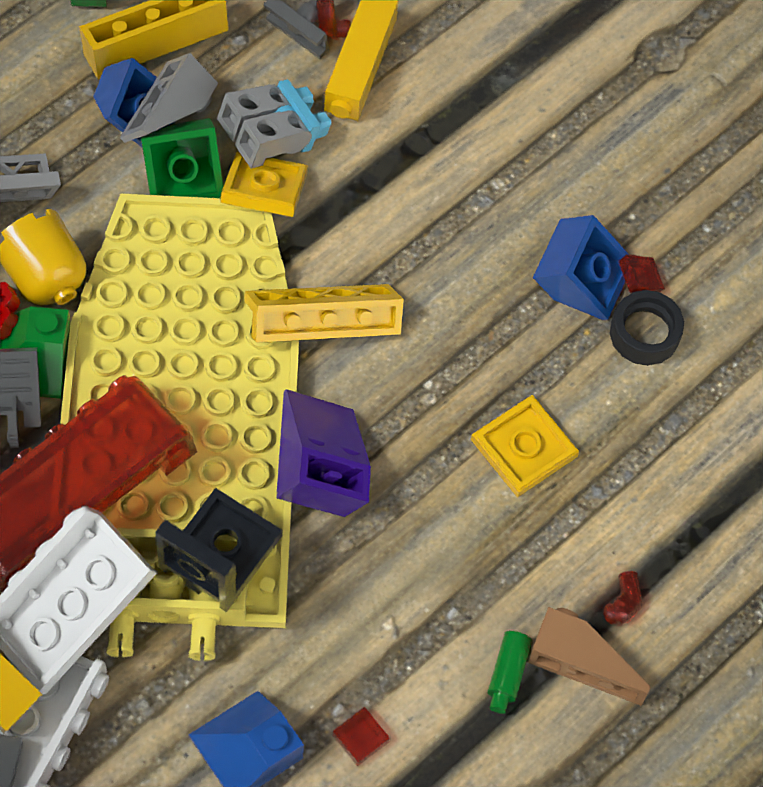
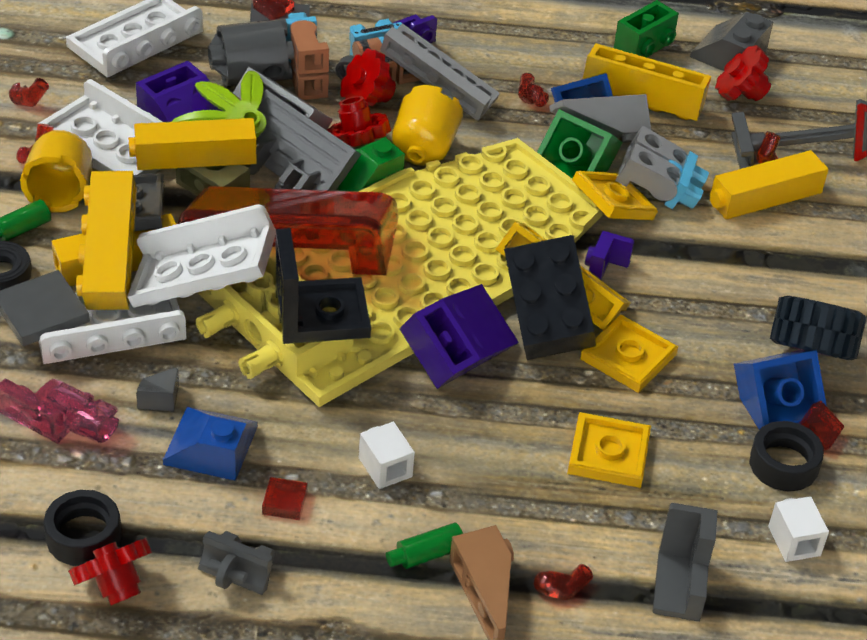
camera: 50 degrees right, 20 degrees down
none -> dark grey slope [136,368,179,412]
none -> white brick [359,421,415,489]
none -> black brick [504,235,596,360]
none -> clear red arm [518,73,549,107]
none -> yellow tile [580,314,678,393]
none -> dark purple bracket [585,231,634,280]
none -> dark grey panel [652,503,718,622]
none -> white brick [768,496,829,562]
none -> black wheel [770,295,867,360]

